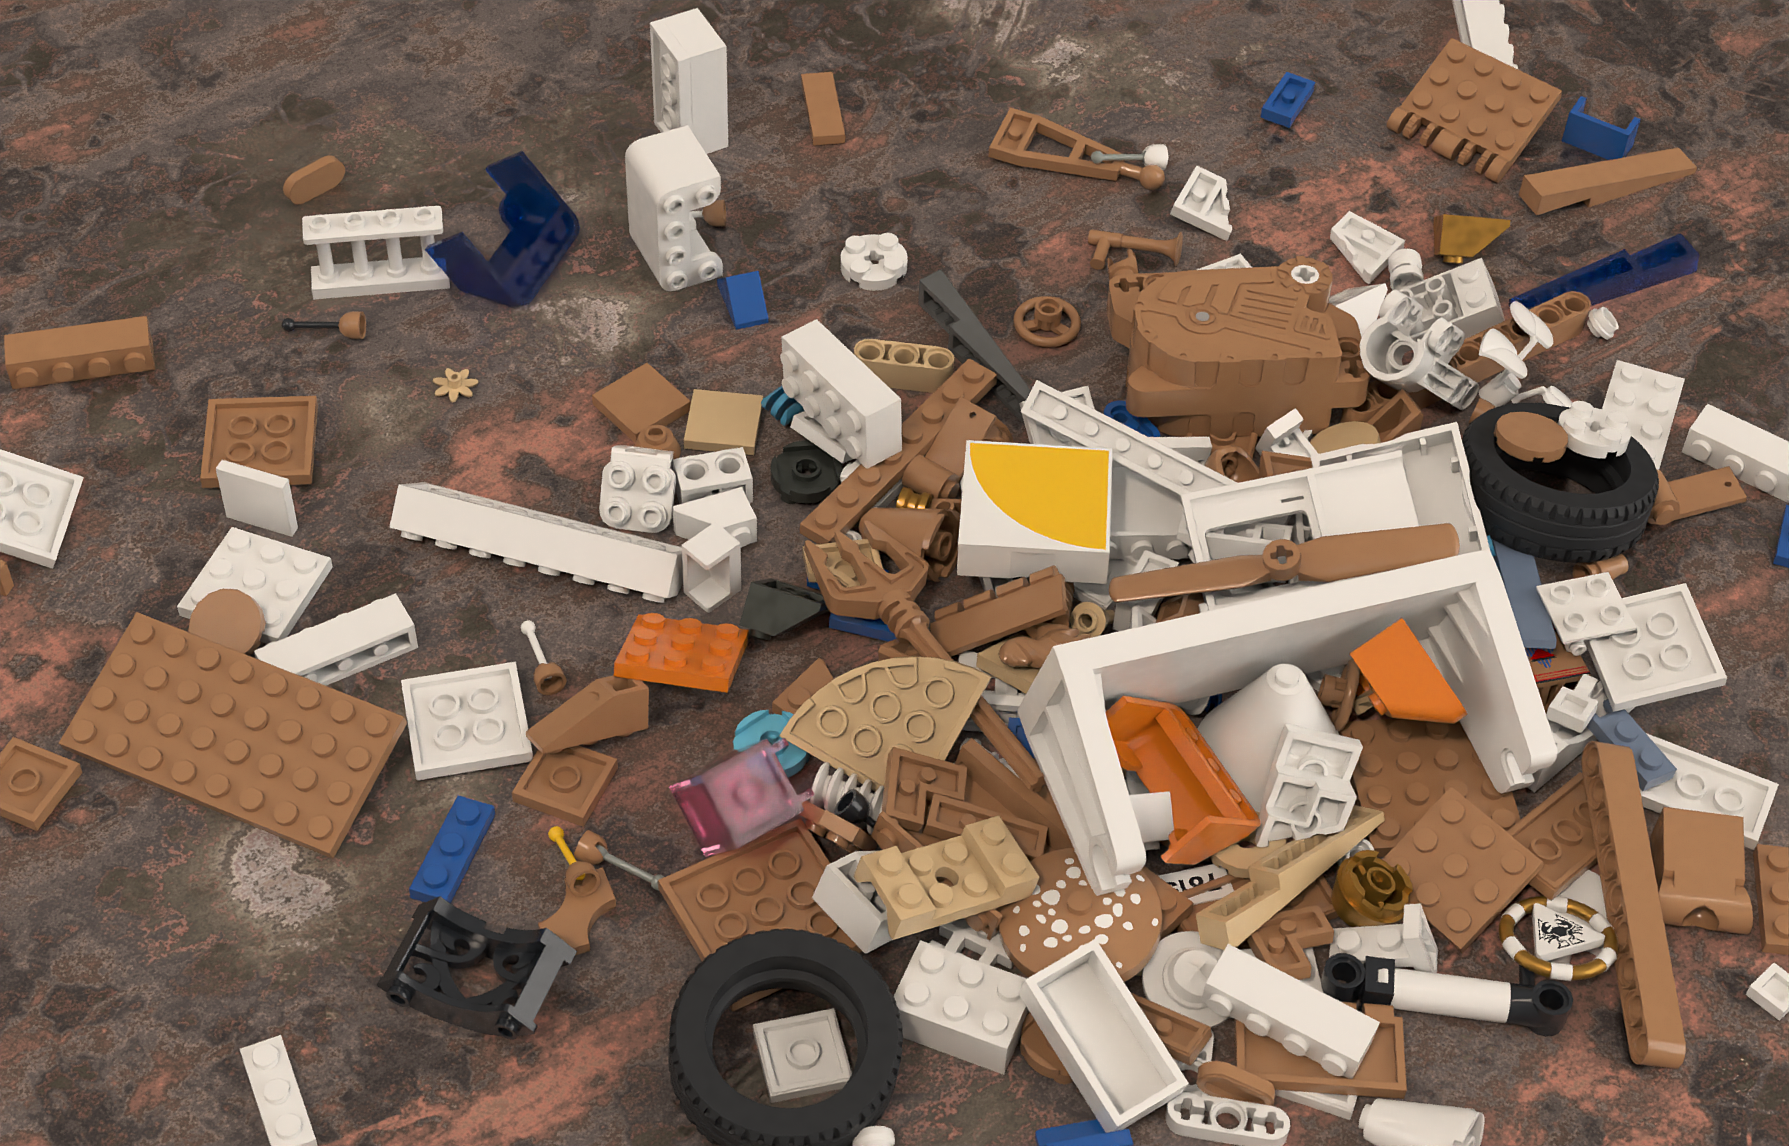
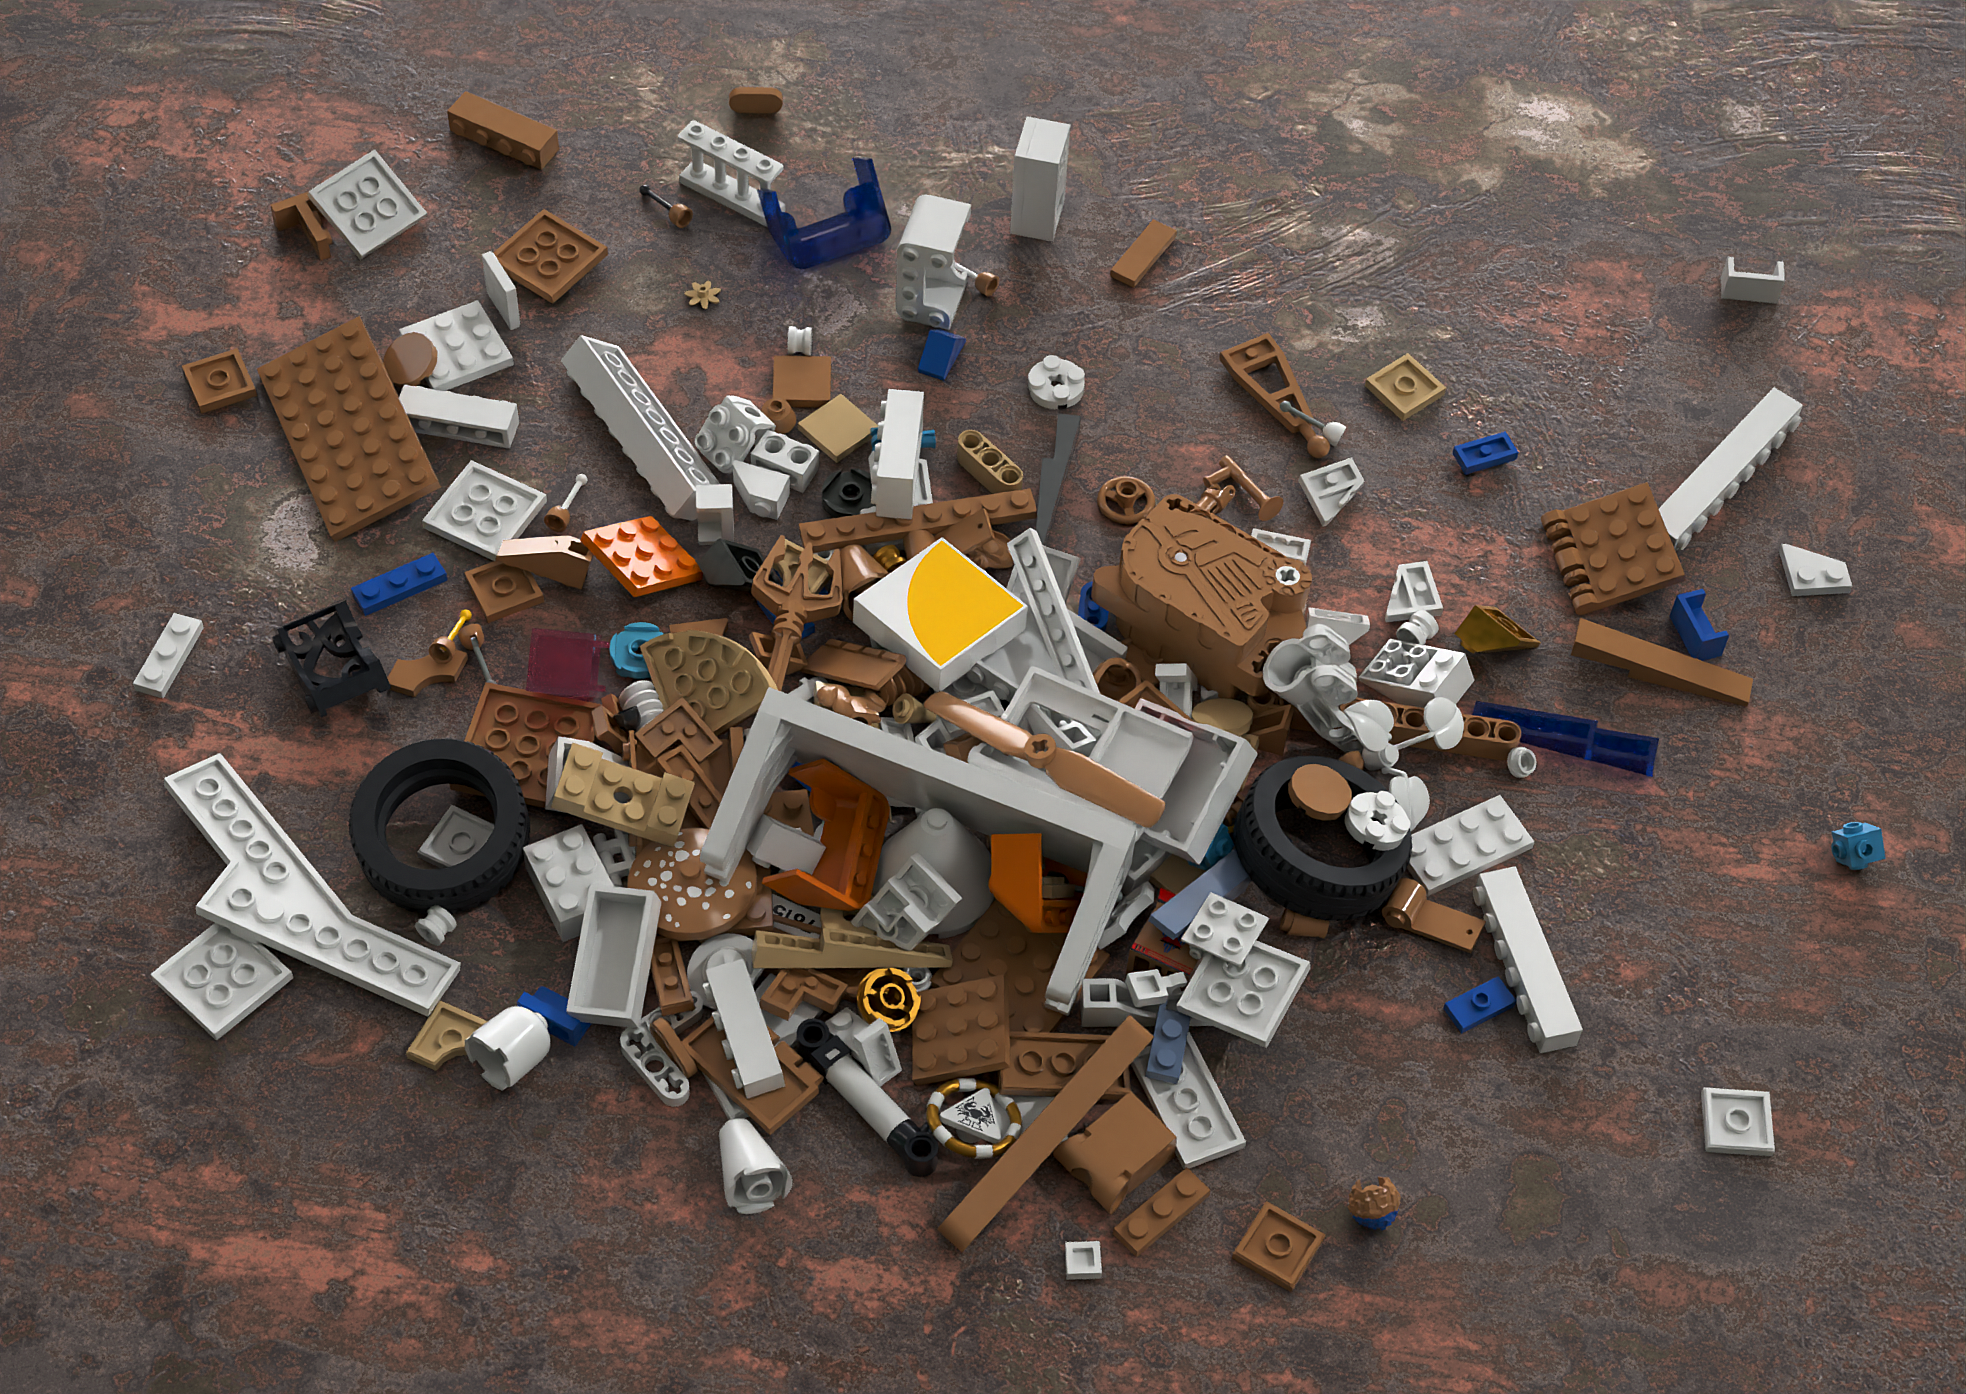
camera: 40 degrees right, 5 degrees up
none -> white wheel [788,326,812,356]
none -> tan tile [1365,353,1446,421]
none -> white wing [1779,544,1852,596]

